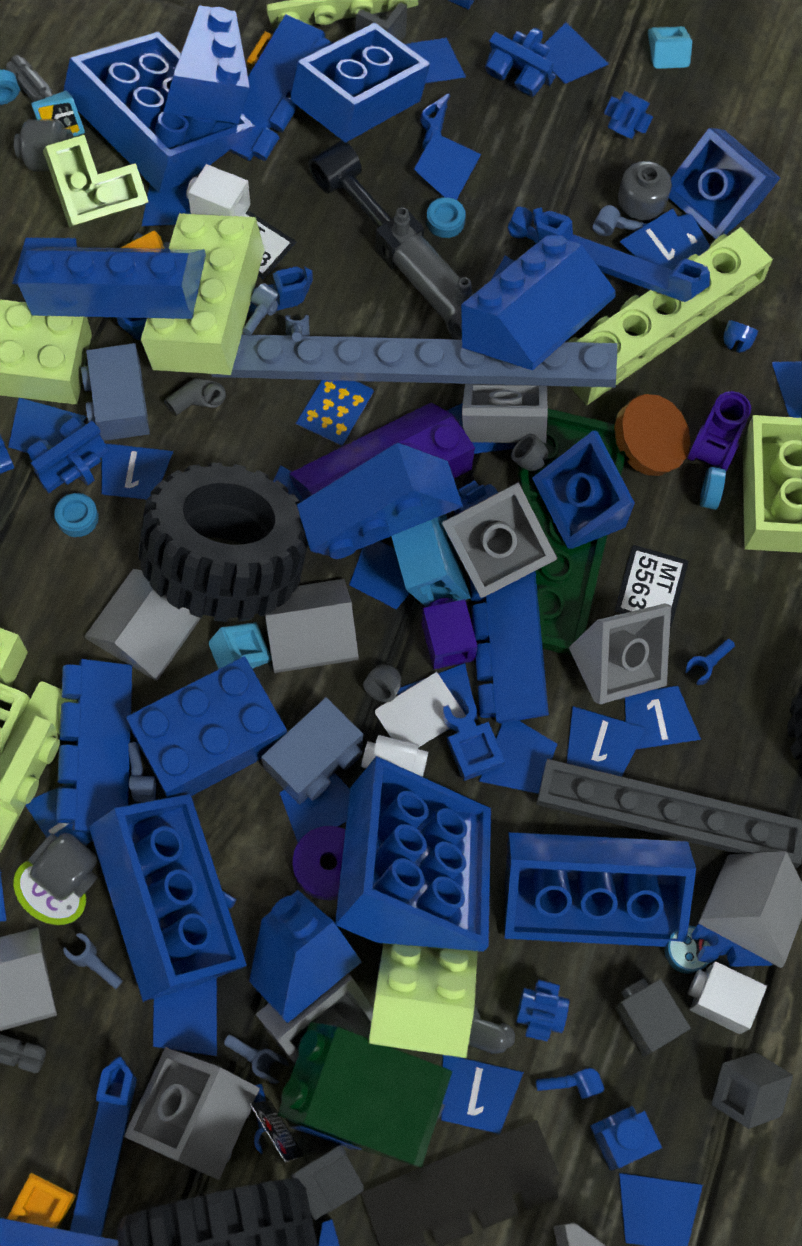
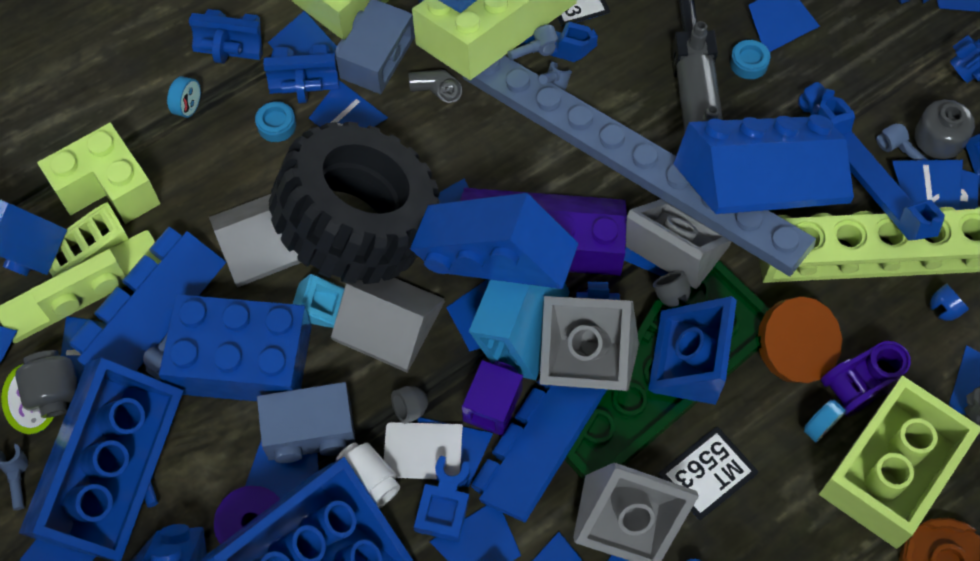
camera: 40 degrees right, 5 degrees down
blue sticker [296,380,373,446] -> none

